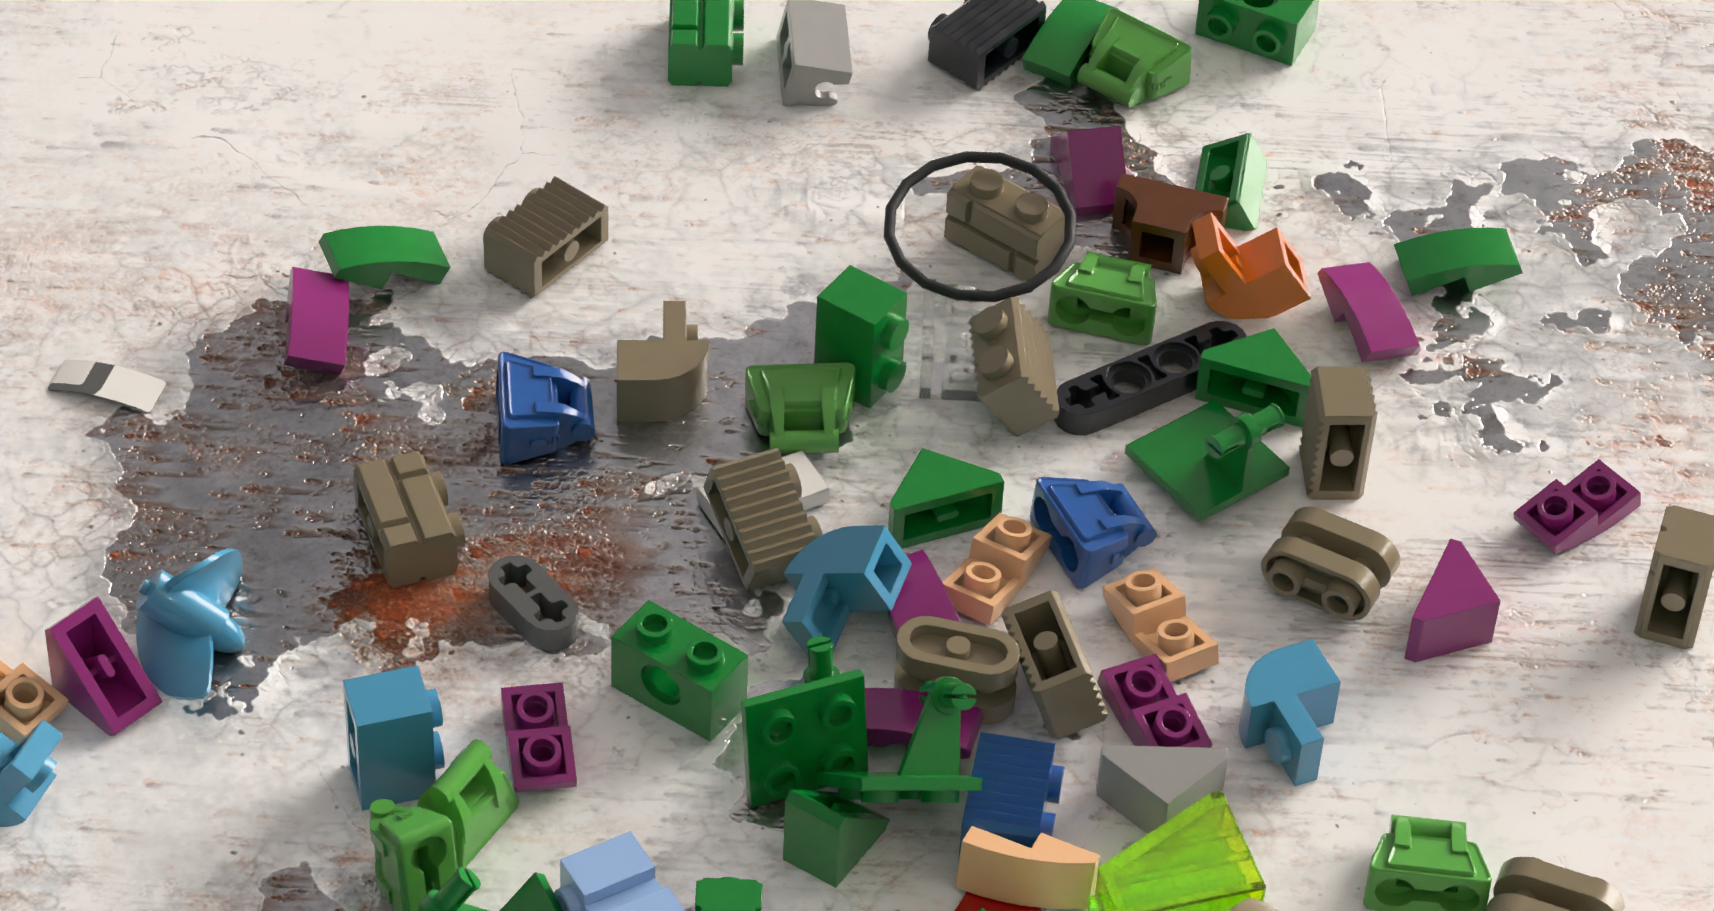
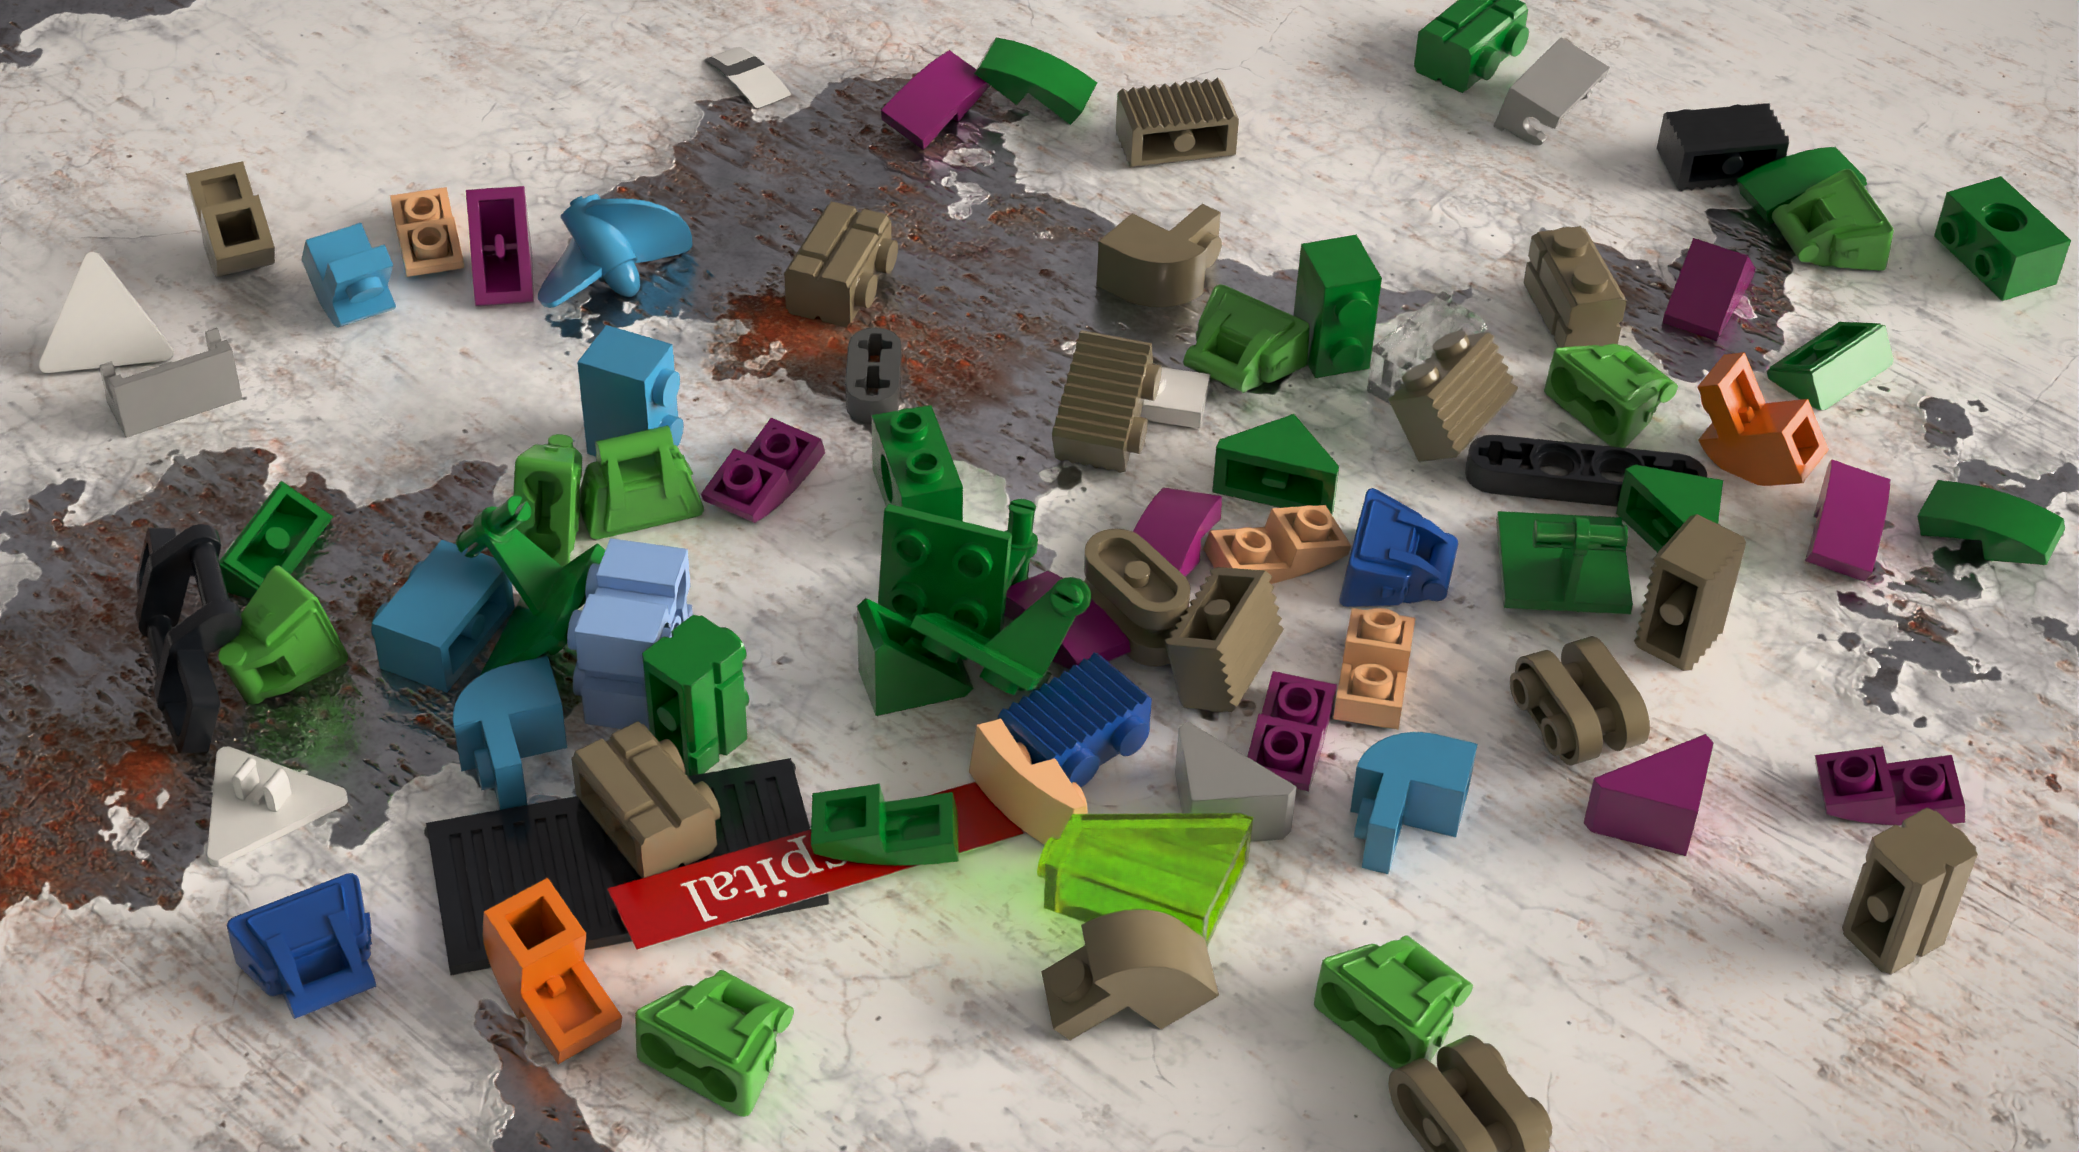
camera: 40 degrees right, 0 degrees up
blue piece [495,352,595,464] -> none
dark azure brick [782,525,912,657] -> none
black piece [883,151,1076,302] -> none
reddish brown brick [1112,173,1229,274] -> none

